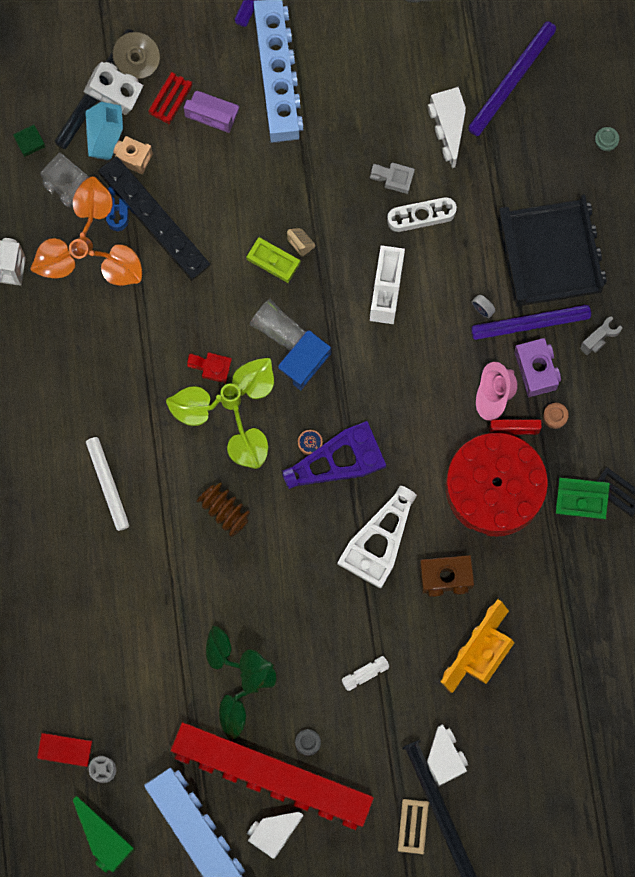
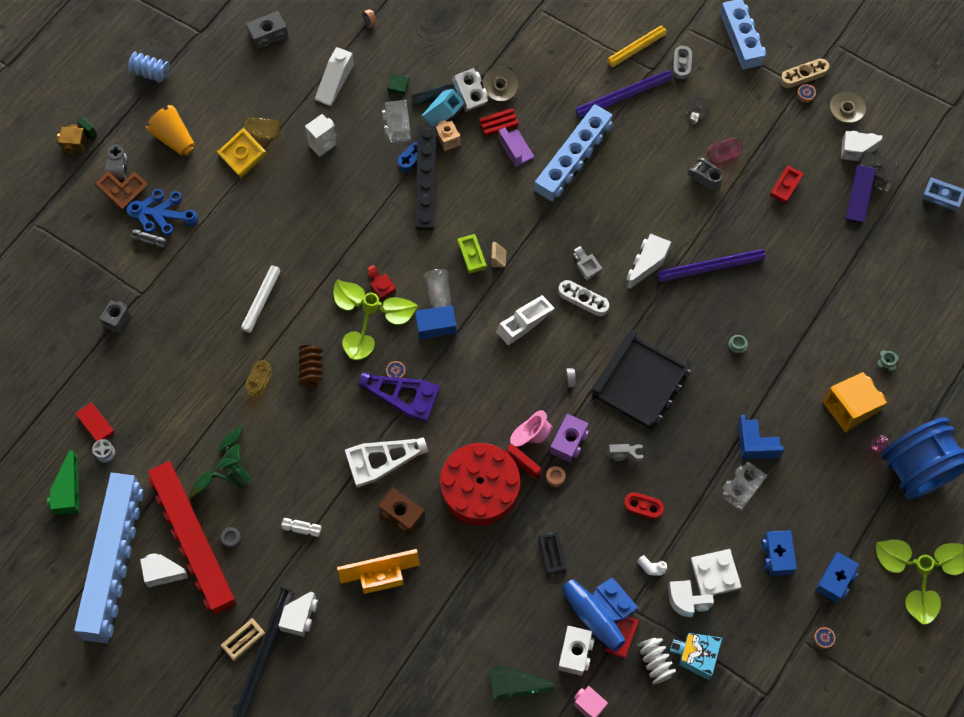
camera: 40 degrees right, 10 degrees down
orange plant [31,176,142,286] -> none
dark purple axle [471,305,591,340] -> none
green plate [556,478,610,520] -> none
none -> clear yellow beam [245,360,272,396]

